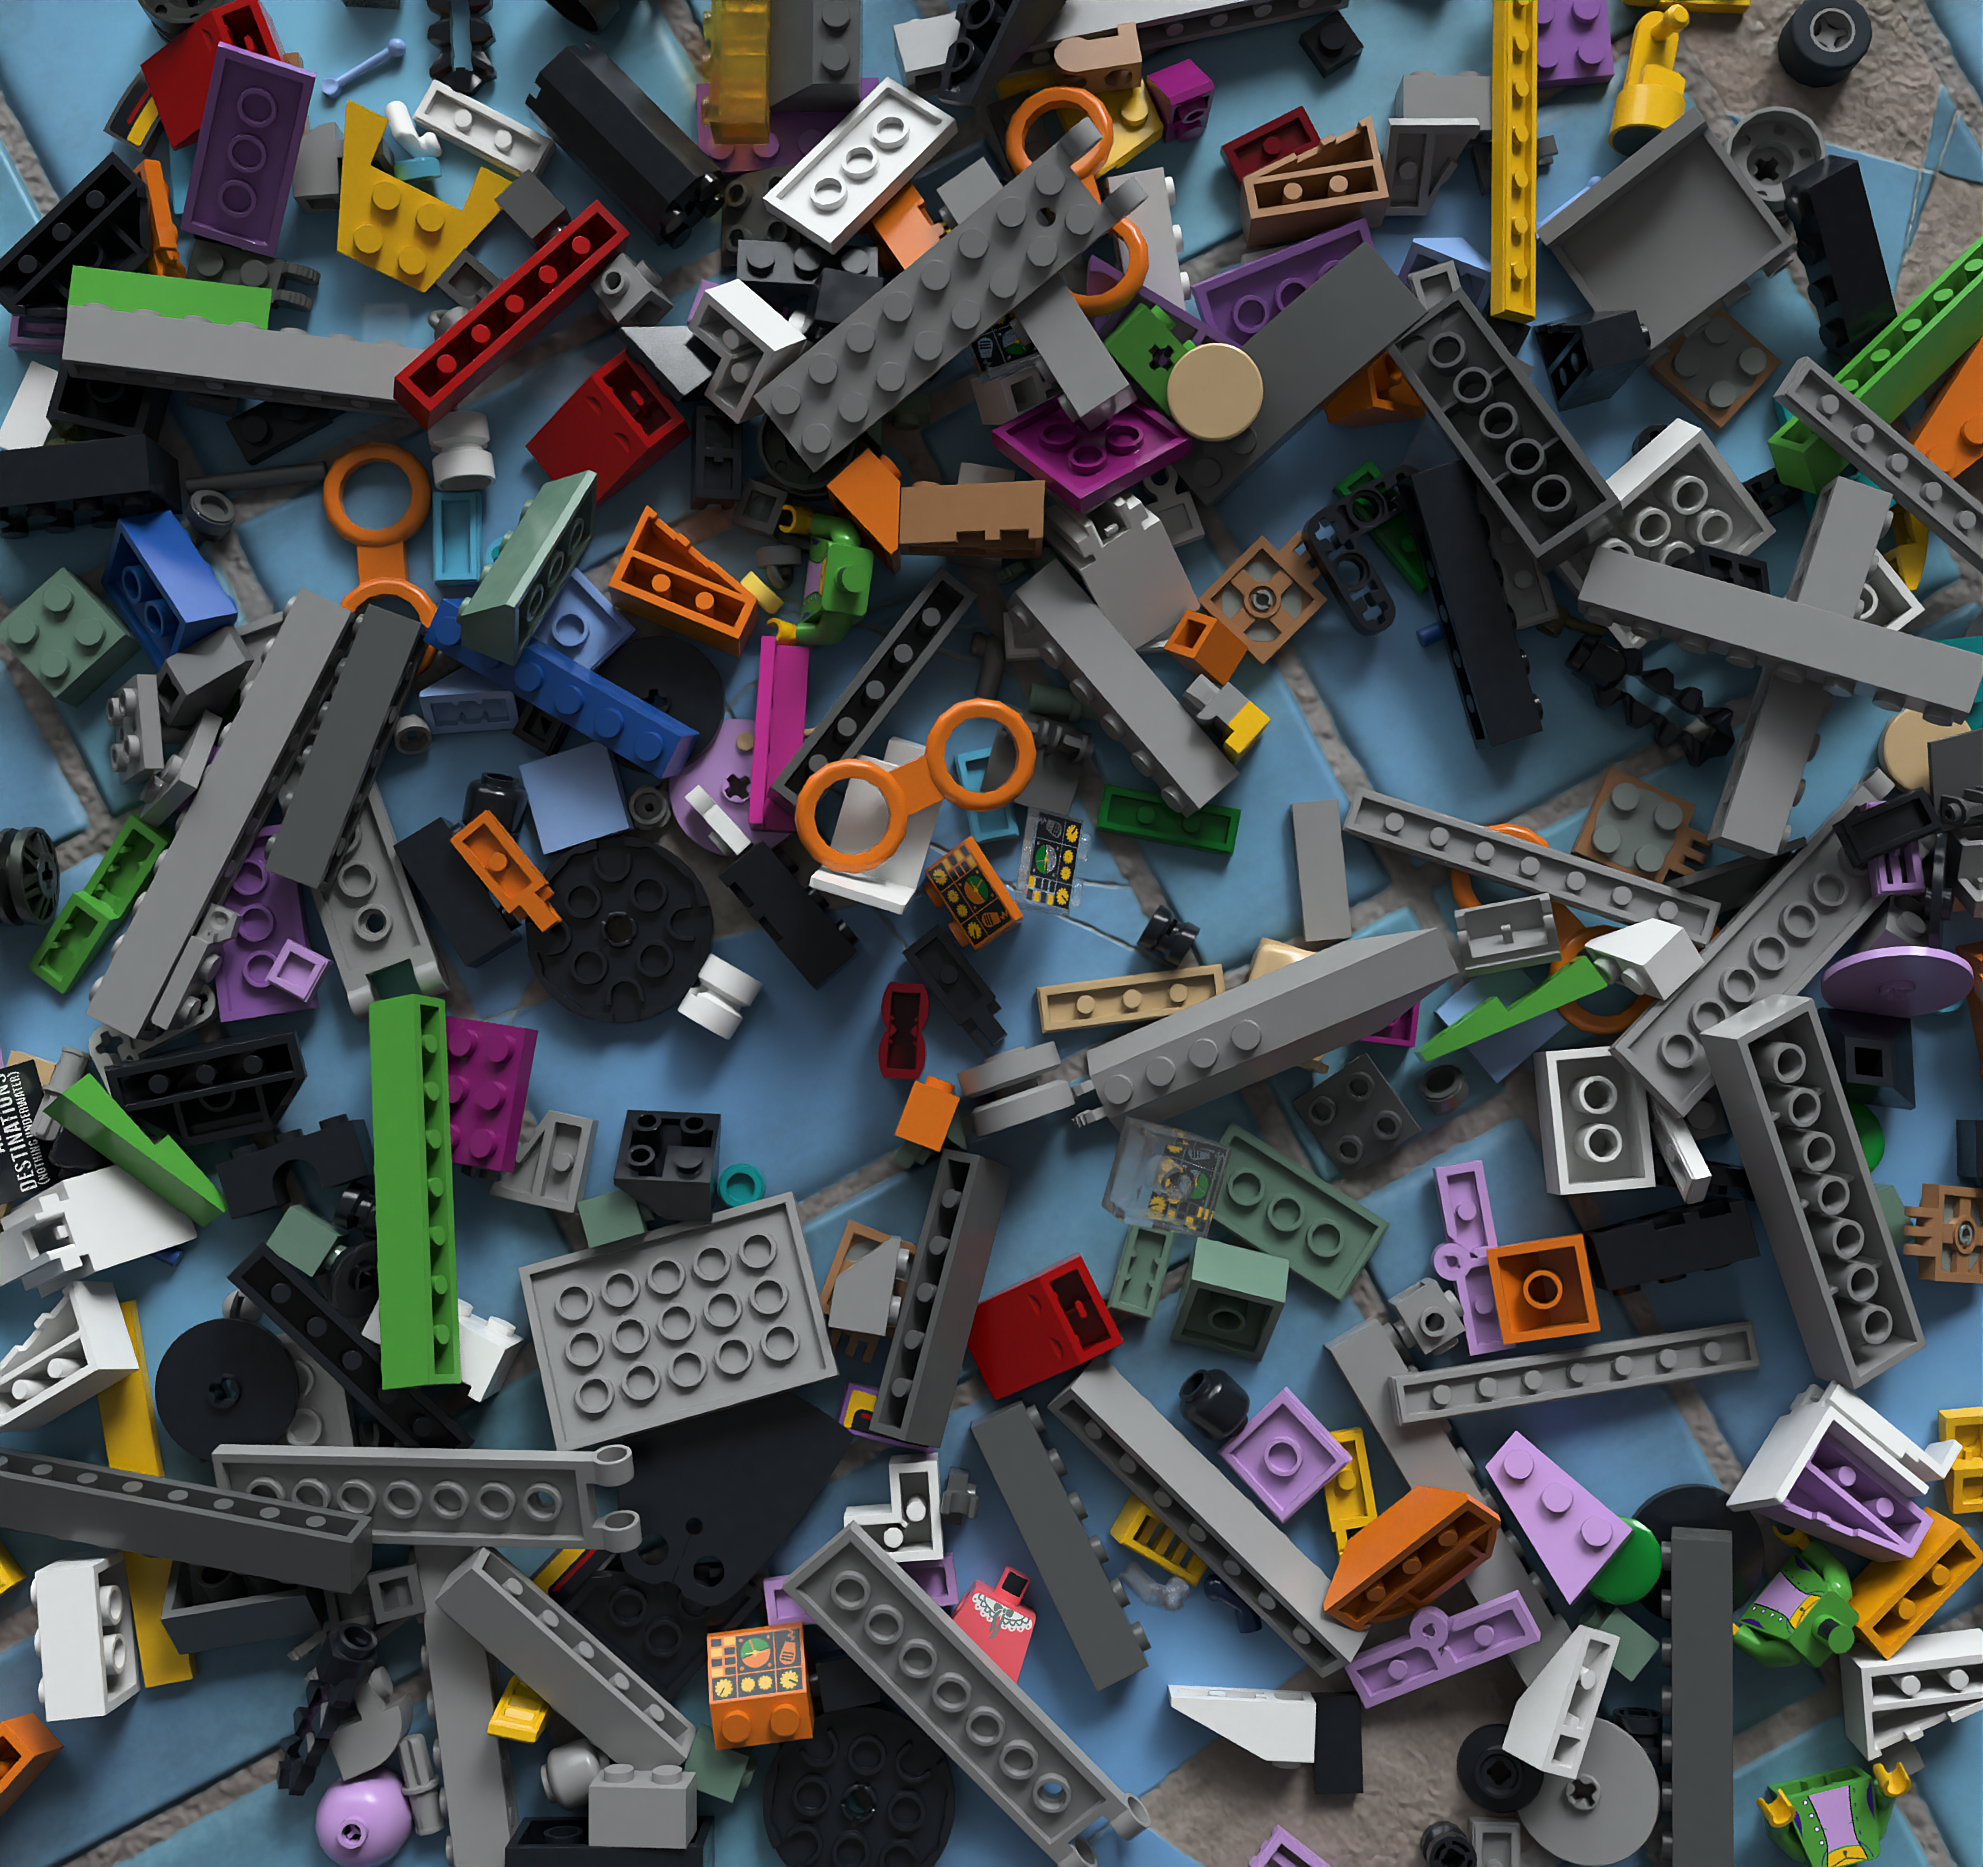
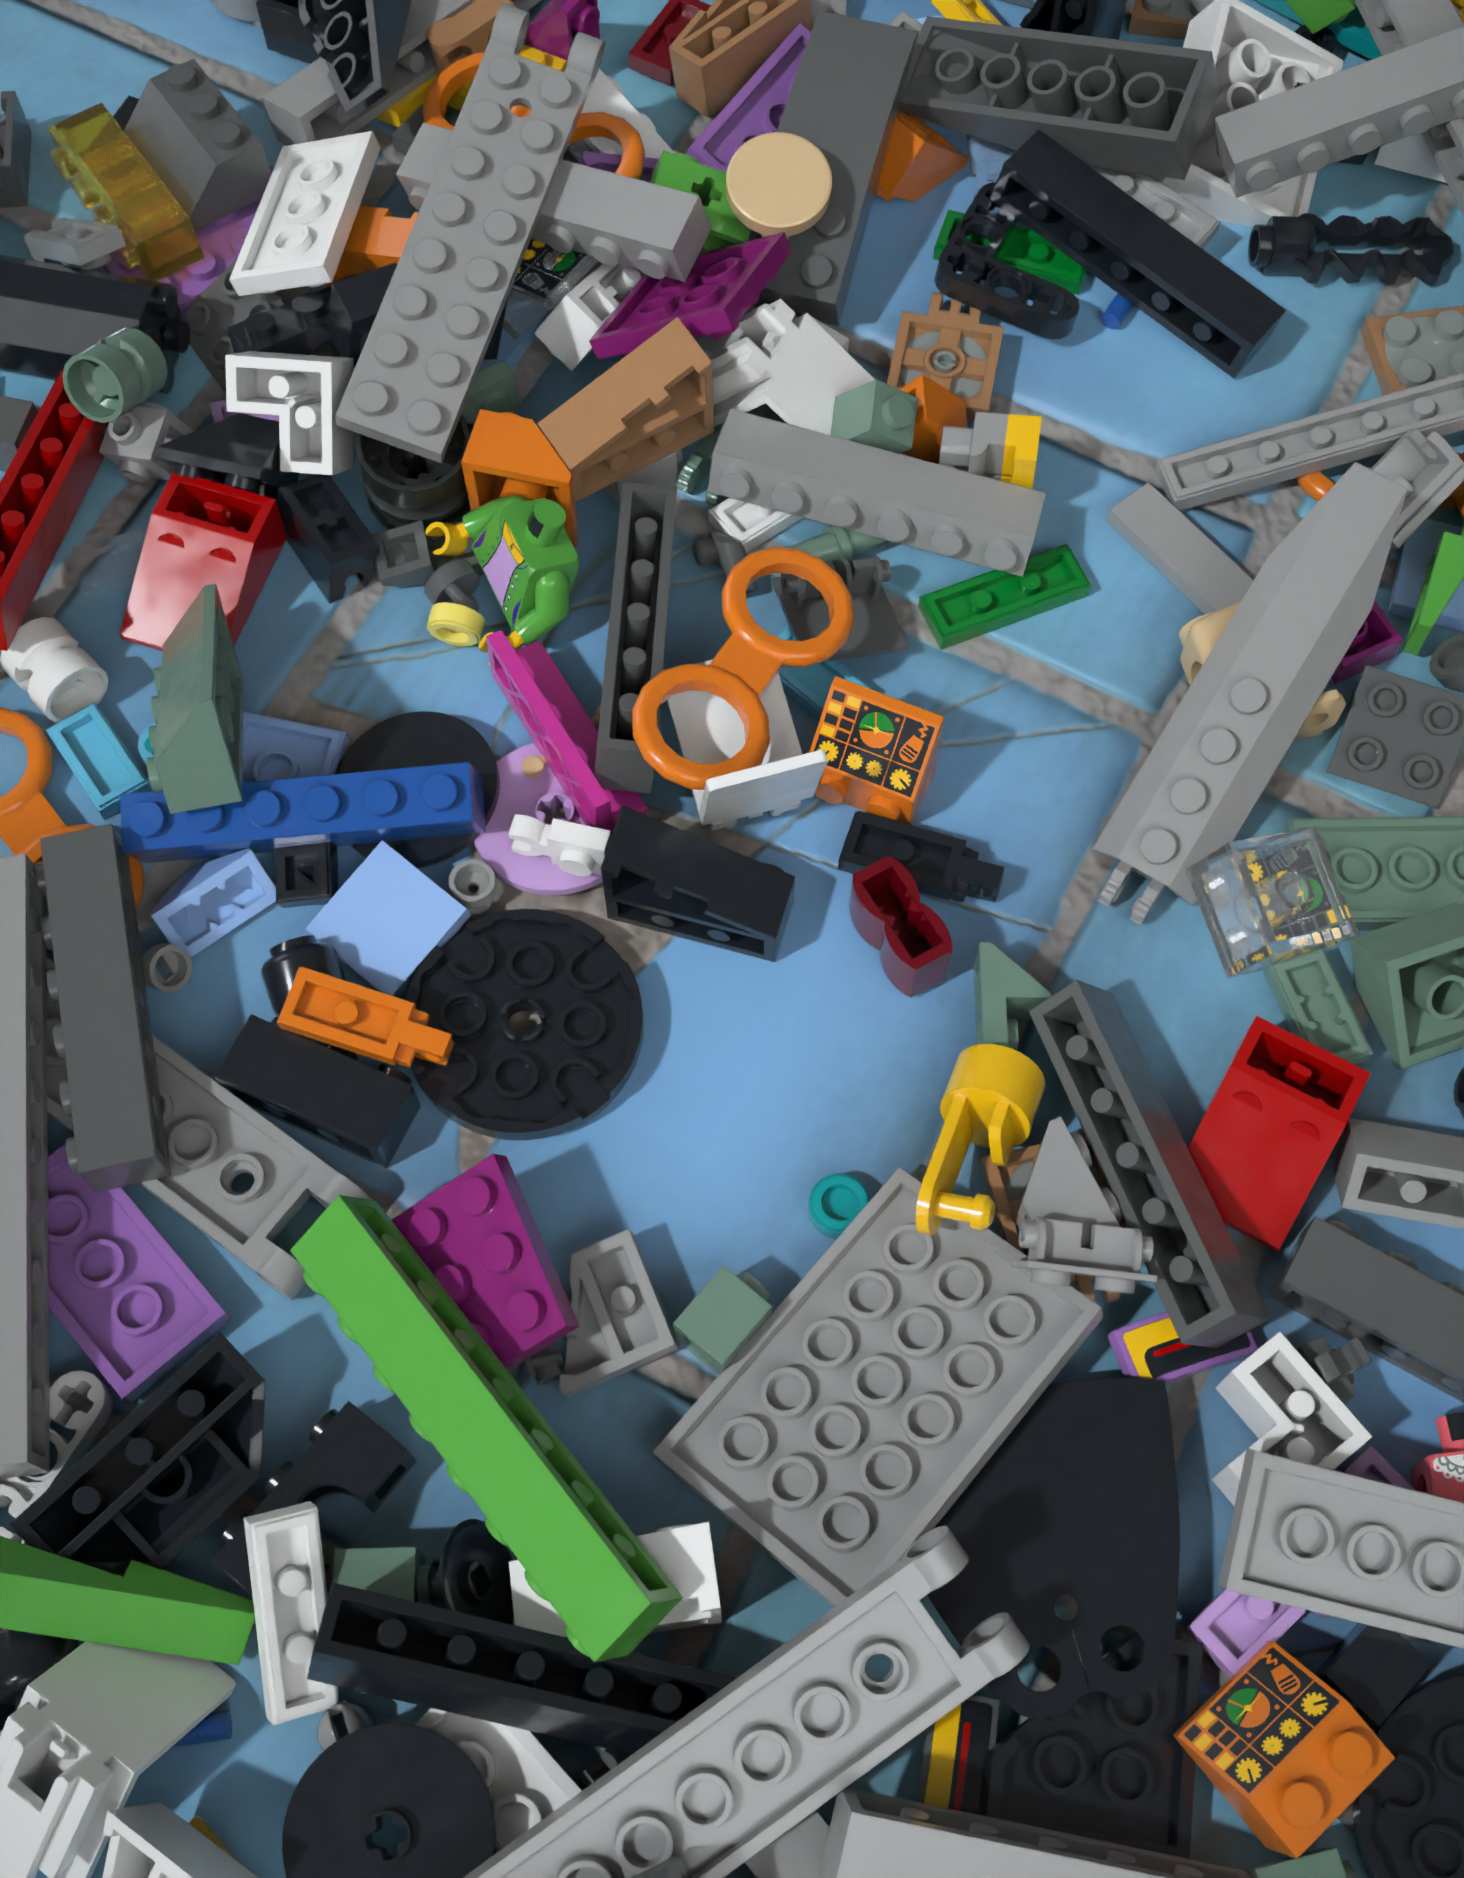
camera: 30 degrees left, 20 degrees down
light grey hinge [150,904,243,1030] -> none
lavender tile [265,939,333,1003] -> none
black wheel [333,1181,377,1240] -> none
orange wedge [608,505,759,658] -> none
black slope [613,1110,721,1222] -> none
white wheel [677,954,763,1041] -> none
orange brick [894,1075,961,1152] -> none
light grey wheel [957,1041,1075,1137] -> none
slope [1014,806,1091,917] -> none
tan tile [1036,964,1225,1034] -> none
black wheel [1136,905,1200,968] -> none
olive hand [1535,605,1605,638] -> none
none -> light grey hinge [23,218,126,270]
none -> sand green wheel [62,327,168,423]
none -> white tile [244,1501,339,1725]
none -> sand green brick [831,379,918,454]
none -> yellow piece [916,1044,1045,1236]
none -> light grey hinge [1011,1216,1157,1294]

